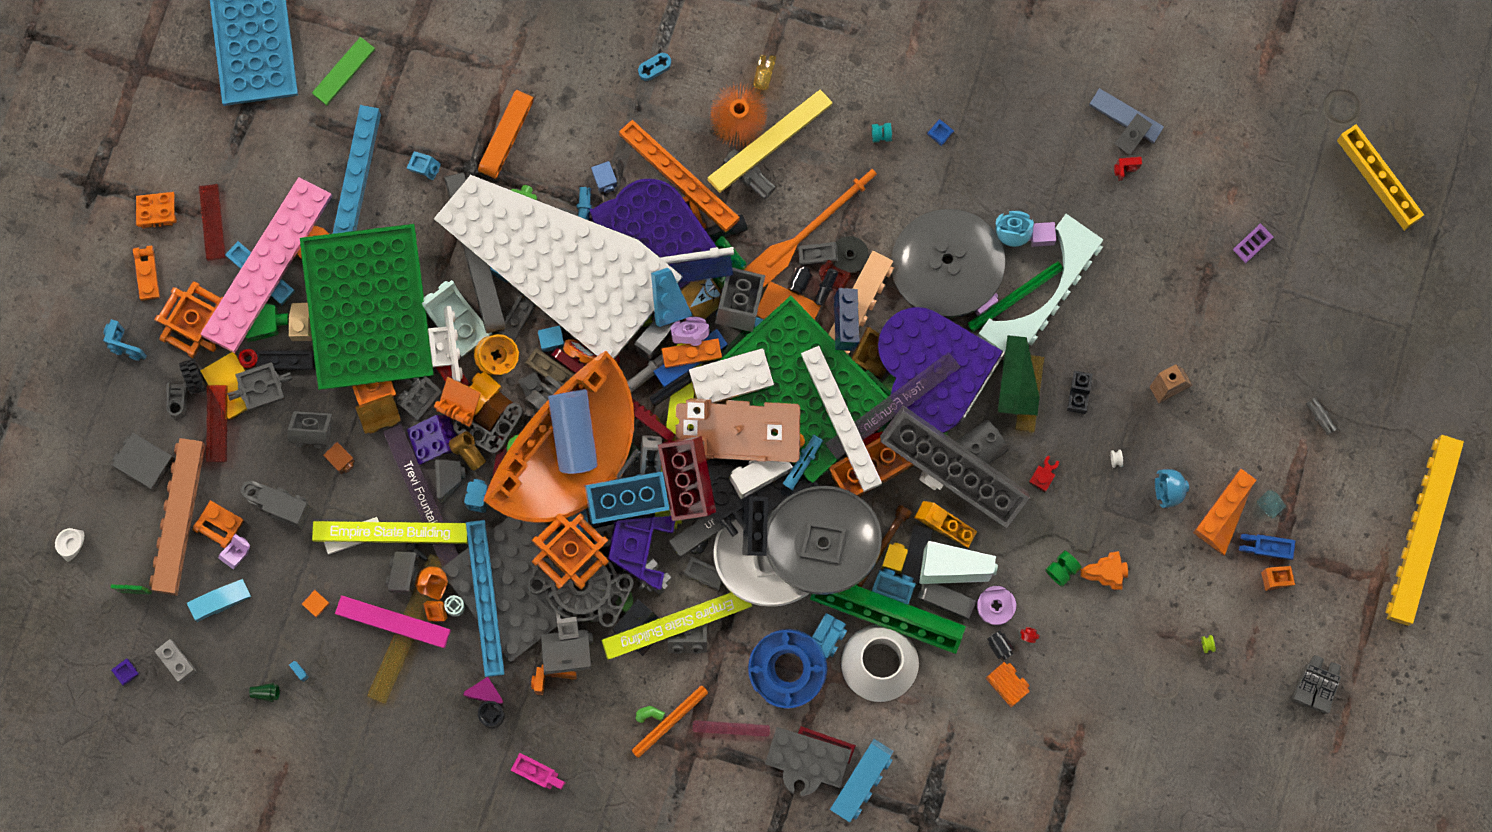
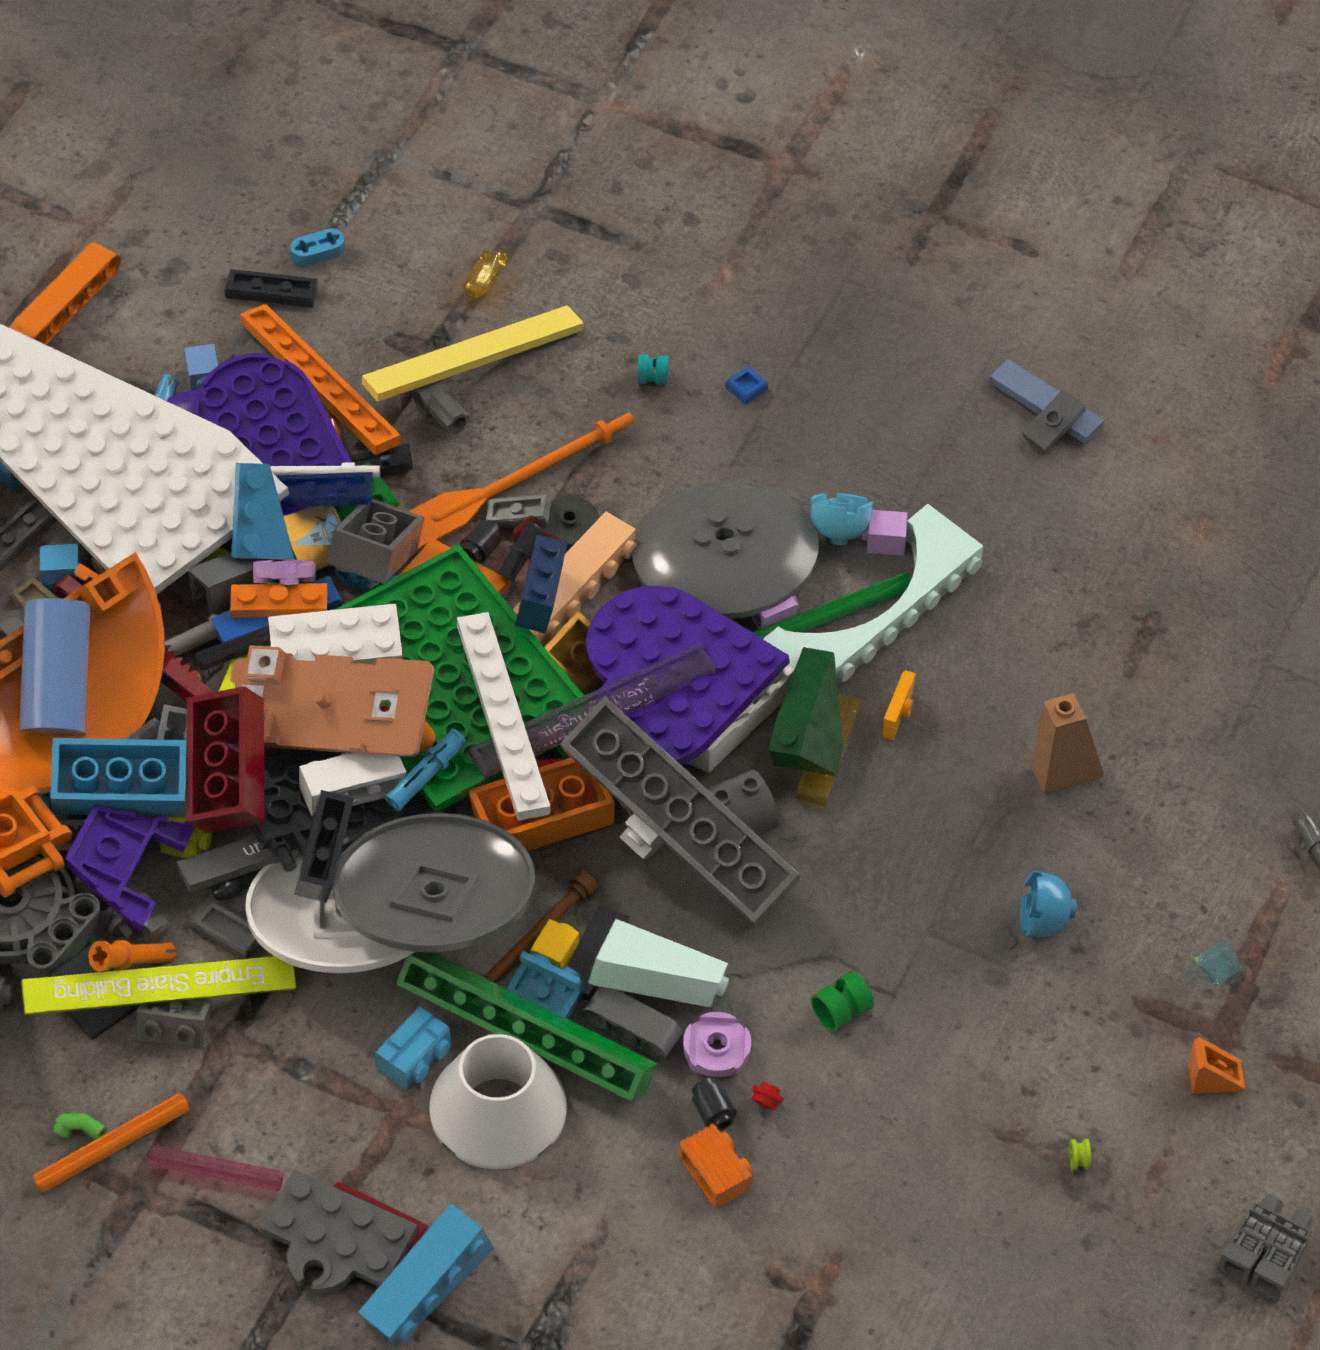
camera: 10 degrees right, 25 degrees down
orange piece [710,82,768,149] -> none
blue piece [748,629,827,708] -> none
light orange slope [914,501,977,548] -> none
red plate [1029,456,1059,492] -> none
black slope [1067,371,1093,414] -> none
orange rock [1080,551,1128,590] -> none
white bush [1111,450,1123,468] -> none
red bracket [1114,157,1142,181] -> none
orange wedge [1193,469,1256,556] -> none
medium lavender slope [1233,223,1273,263] -> none
blue hinge [1239,534,1296,560] -> none
none -> orange pin [89,940,176,971]
none -> black tile [225,269,318,308]
none -> light orange plate [882,670,916,740]

